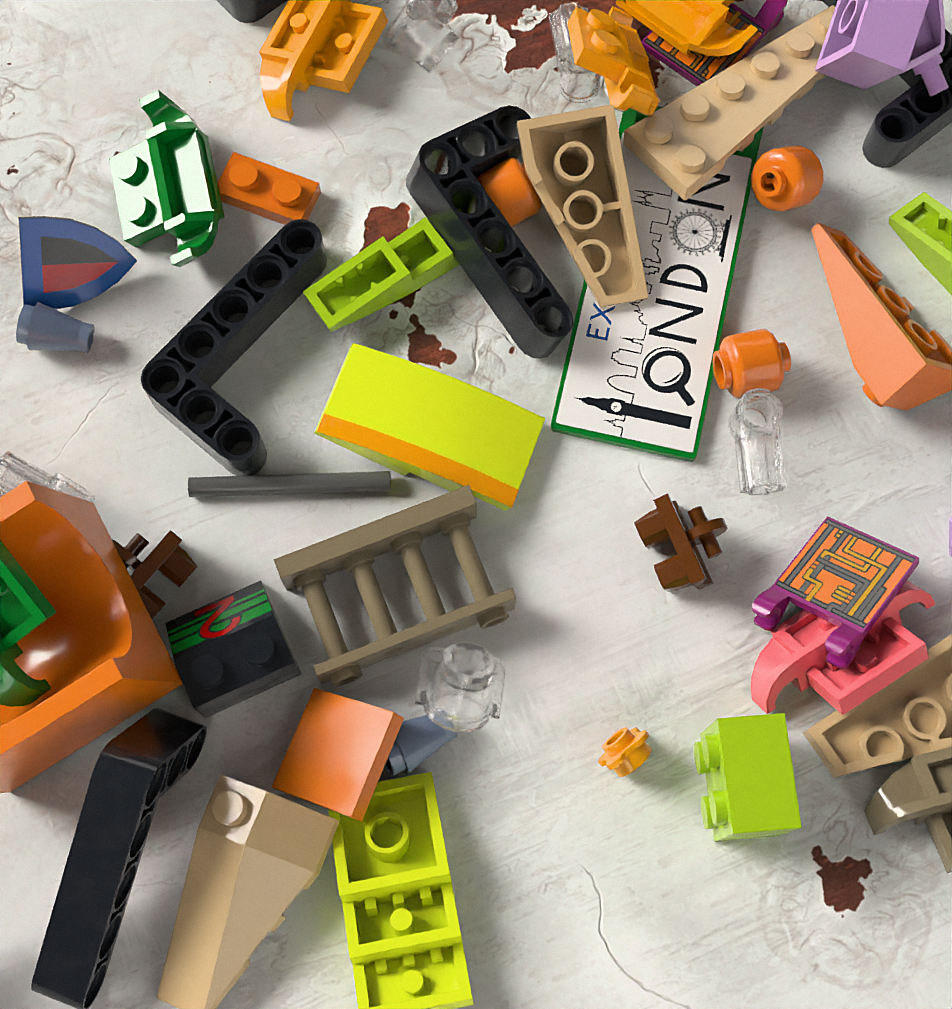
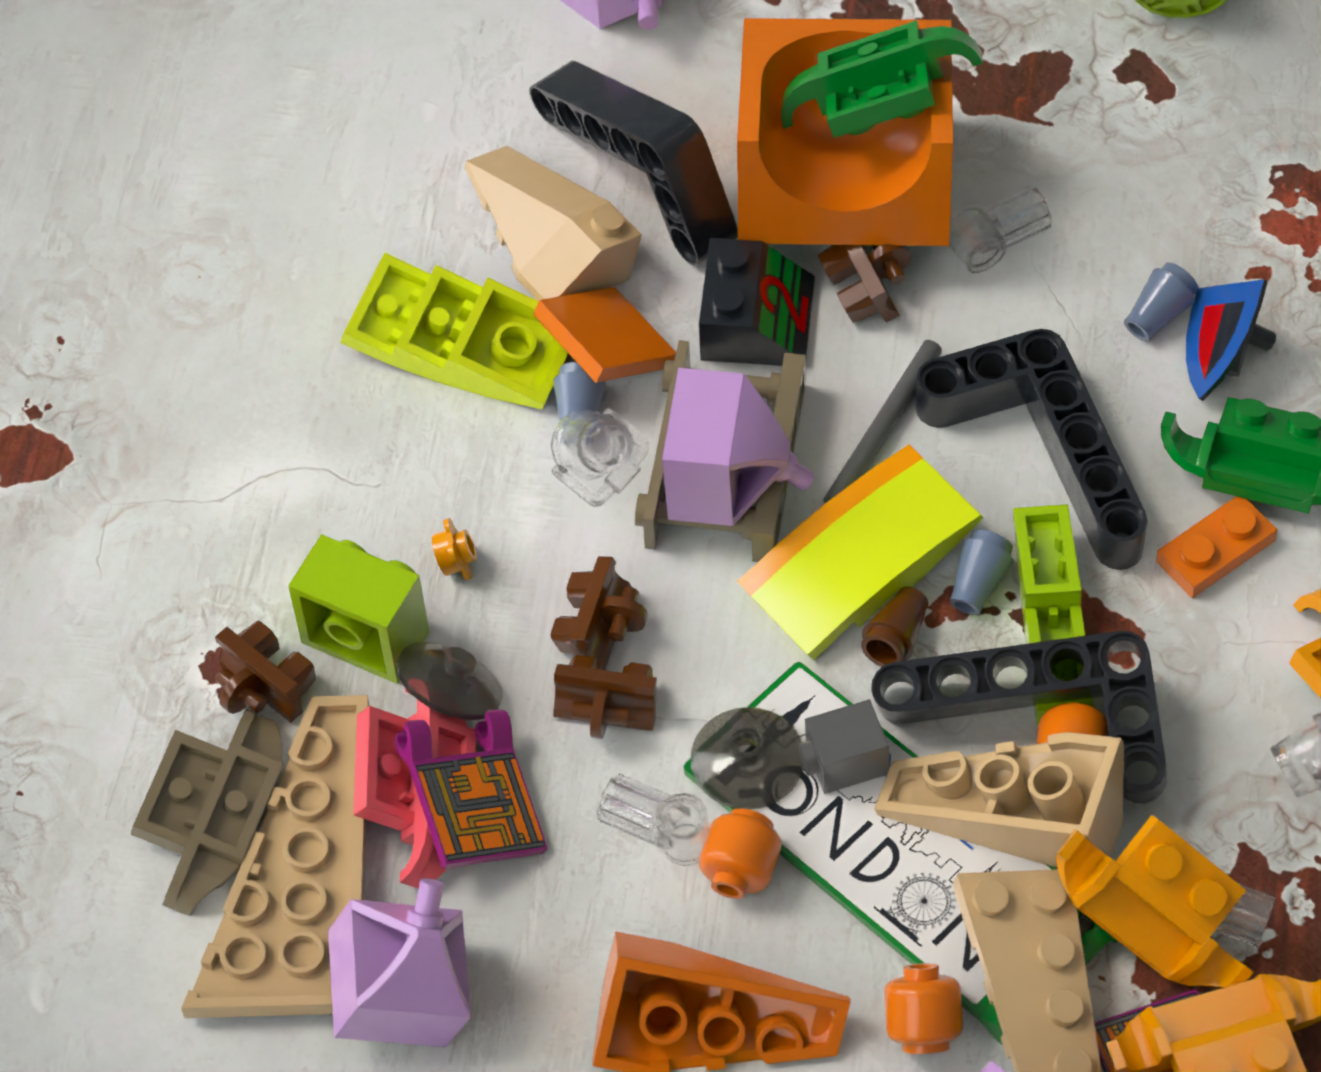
camera: 125 degrees right, 15 degrees down
none -> reddish brown hips [215,620,316,723]
none -> clear smoke dish [396,642,503,720]
none -> reddish brown hips [550,556,649,670]
none -> lavender piece [662,368,814,526]
none -> clear smoke dish [691,707,804,809]
none -> dark grey brick [798,699,889,794]
none -> reddish brown cone [861,587,929,667]
none -> sand blue cone [949,529,1013,615]

